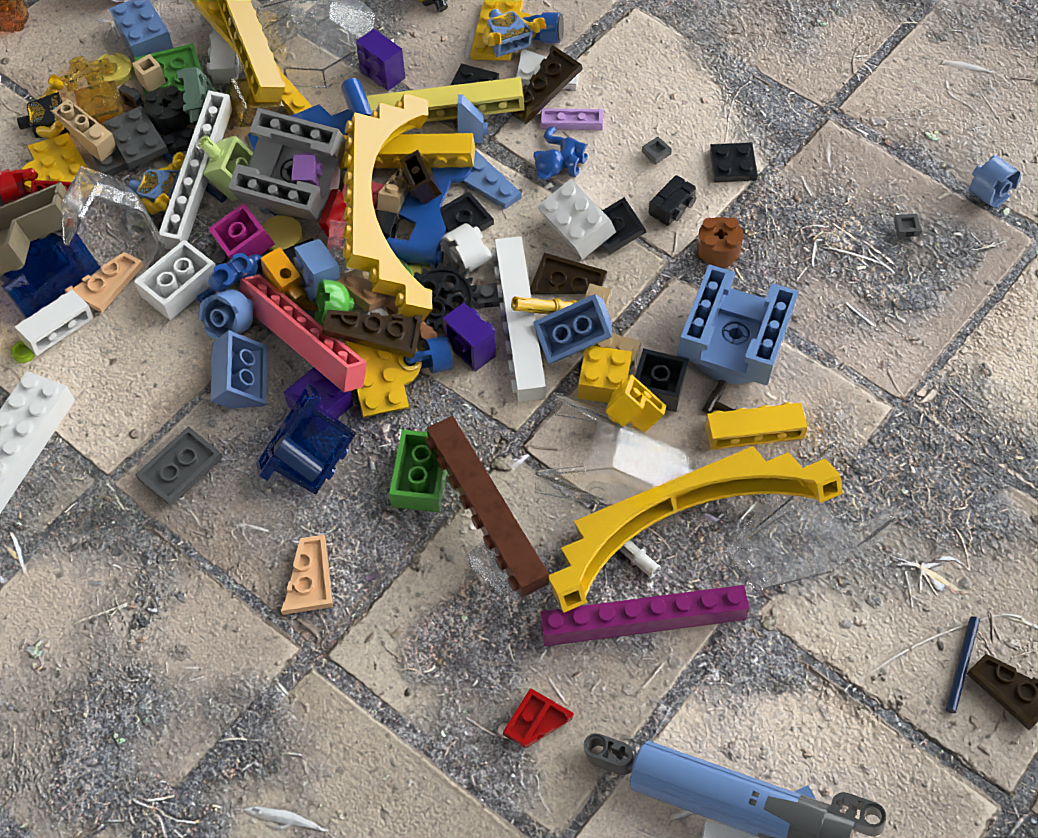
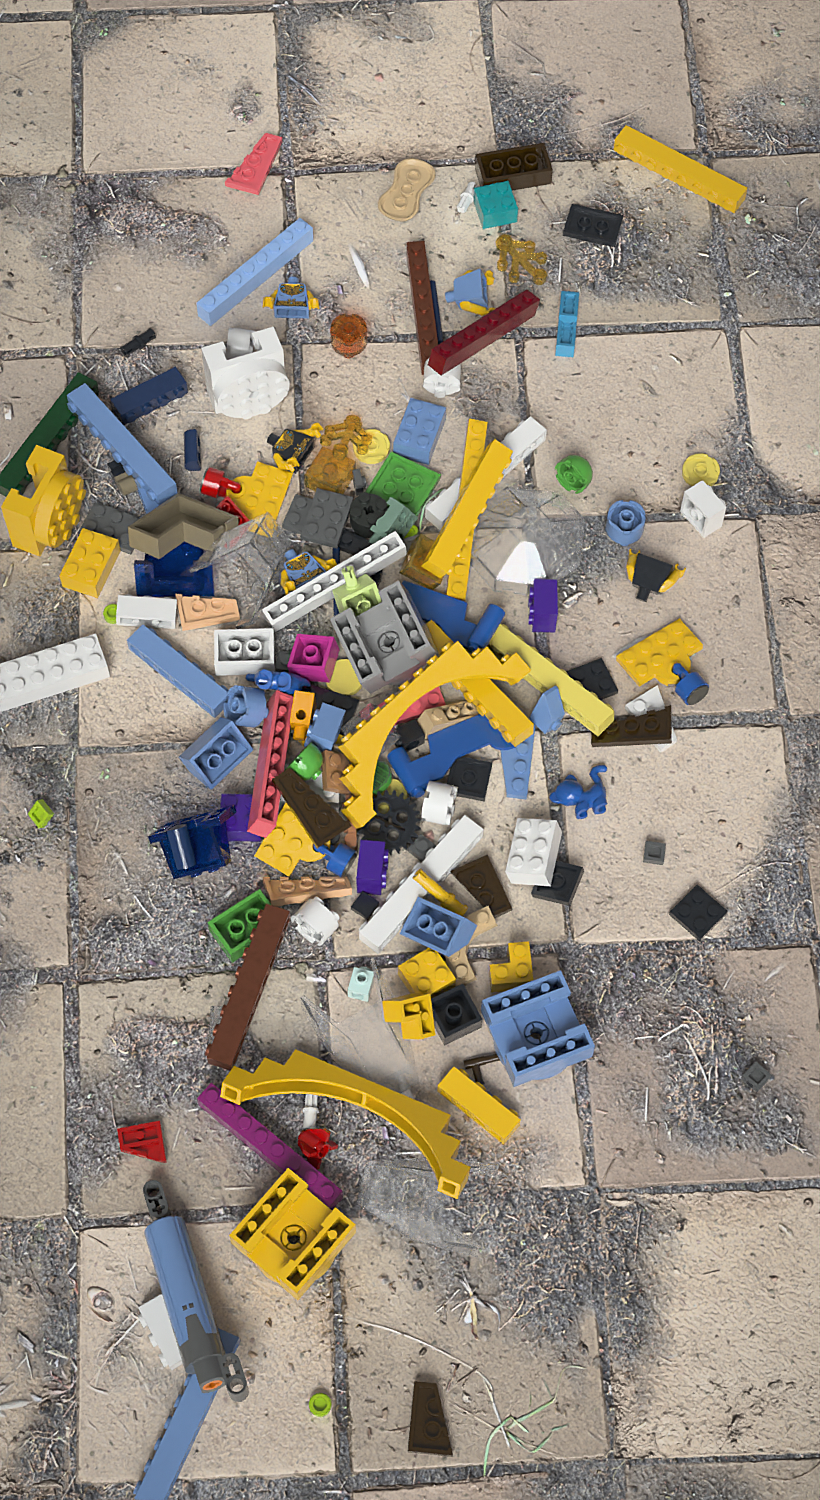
camera: 45 degrees right, 5 degrees up
tan slope [52,99,117,162] -> none
tan brick [132,54,166,92] -> none
dark grey plate [135,426,223,506] -> none
light nougat wing [281,535,333,615] -> none
medium lavender brick [291,152,323,186] -> none
red tile [319,189,346,237] -> none
dark brown brick [399,150,442,205] -> none
torso [483,9,546,57] -> none
lavender tile [540,108,603,130] -> none
black brick [648,175,696,226] -> none
dark orange brick [697,217,743,268] -> none
dark blue bar [946,616,980,714] -> none
none -> lime plate [28,799,54,829]
none -> medium blue brick [127,625,229,718]
none -> yellow piece [229,1168,356,1300]
none -> light nougat wing [263,876,352,907]
none -> white brick [291,896,340,946]
none -> red brick [298,1128,338,1170]
none -> lime tile [309,1393,332,1417]
none -> light aqua brick [348,967,375,1002]
none -> black tile [351,891,379,920]
none -> yellow brick [489,941,534,993]

